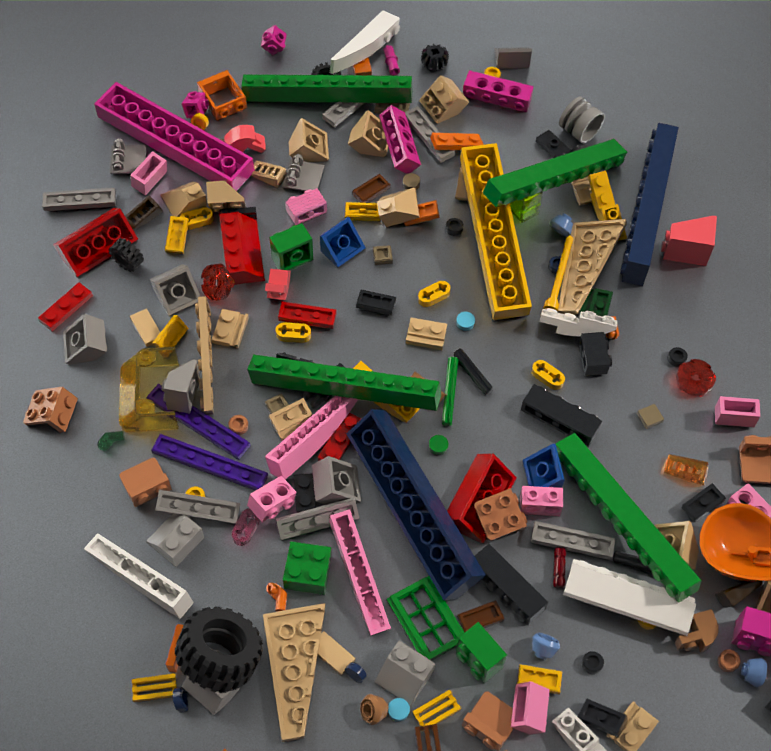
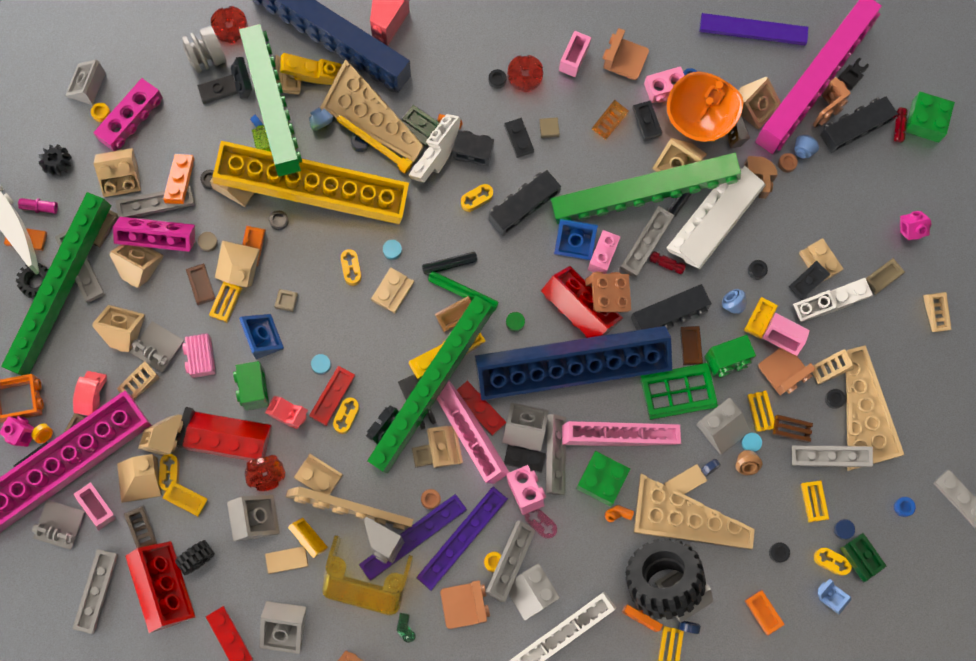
camera: 75 degrees left, 15 degrees up
black plate [356,289,396,315] -> none
none -> clear red plate [211,6,248,44]
none -> medium azure tile [311,354,331,374]
none -> black plate [504,117,534,158]

